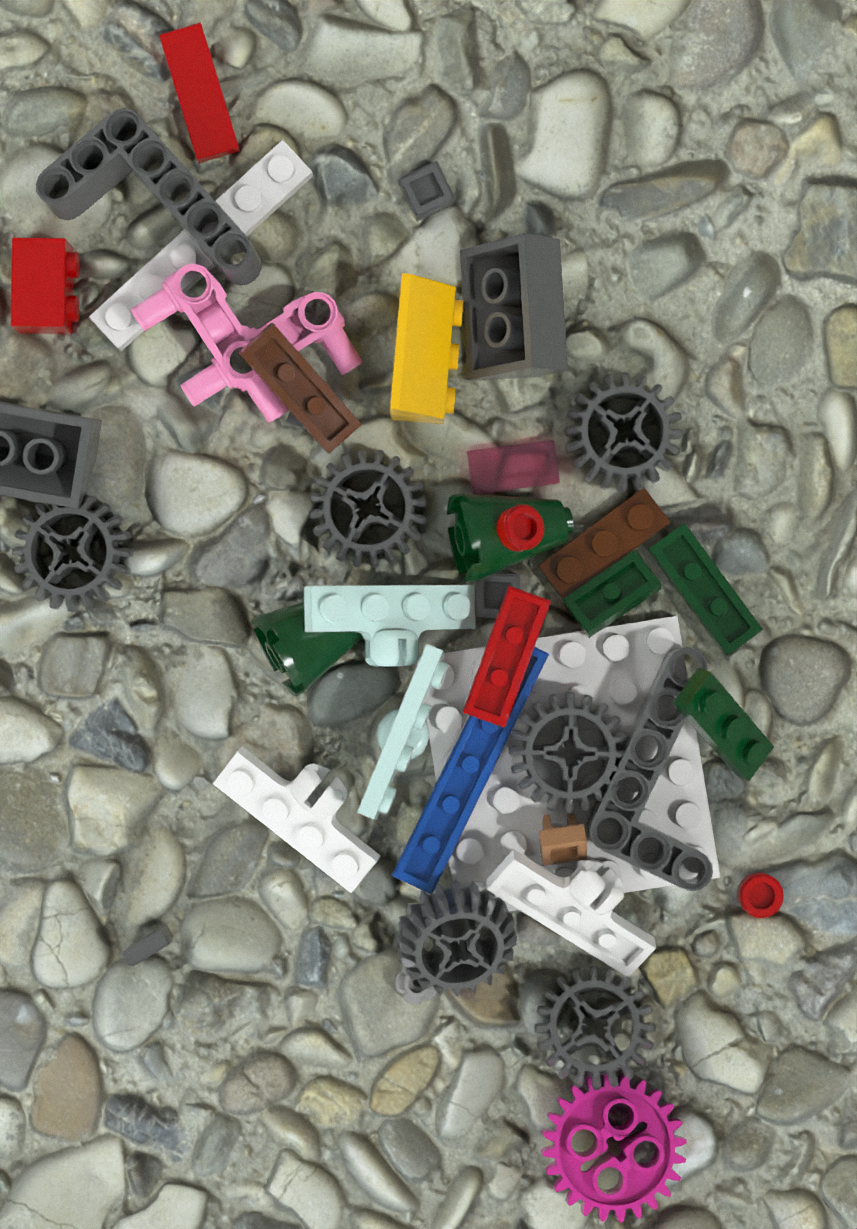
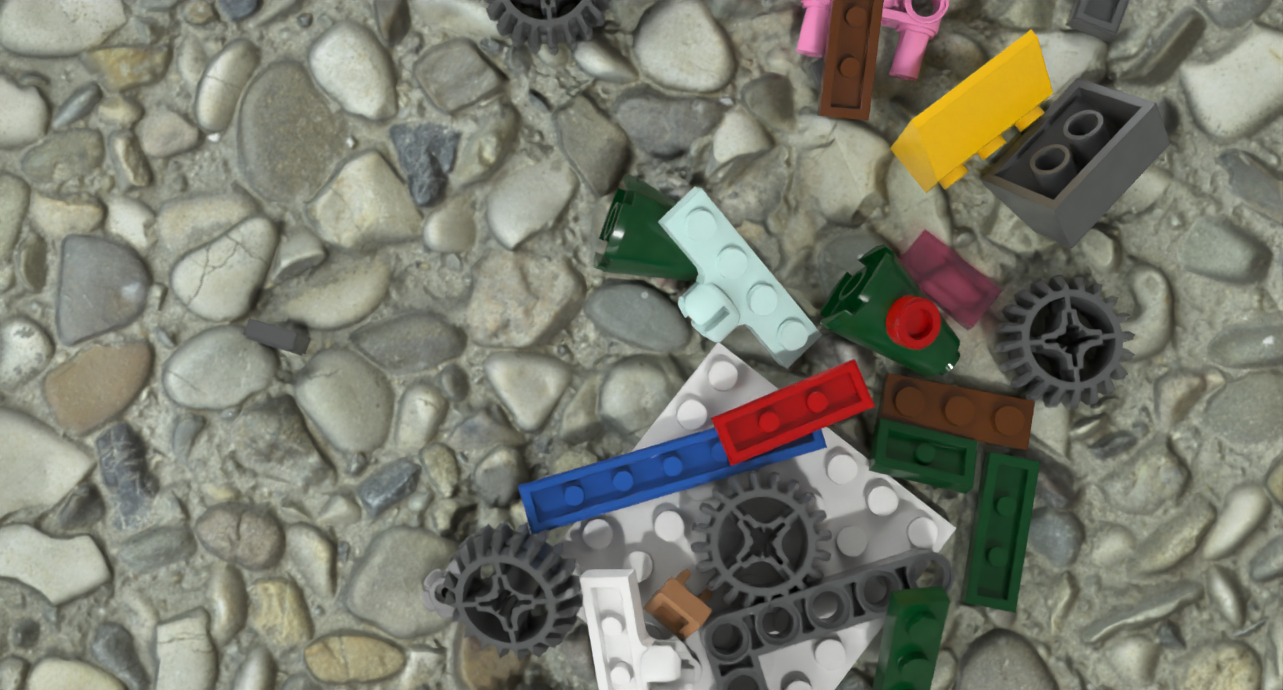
camera: 45 degrees right, 5 degrees down
white plate [213,746,381,893] -> none
dark grey gear [309,449,428,568] -> none
light aqua plate [357,644,449,820] -> none
dark grey tile [475,573,520,618] -> none

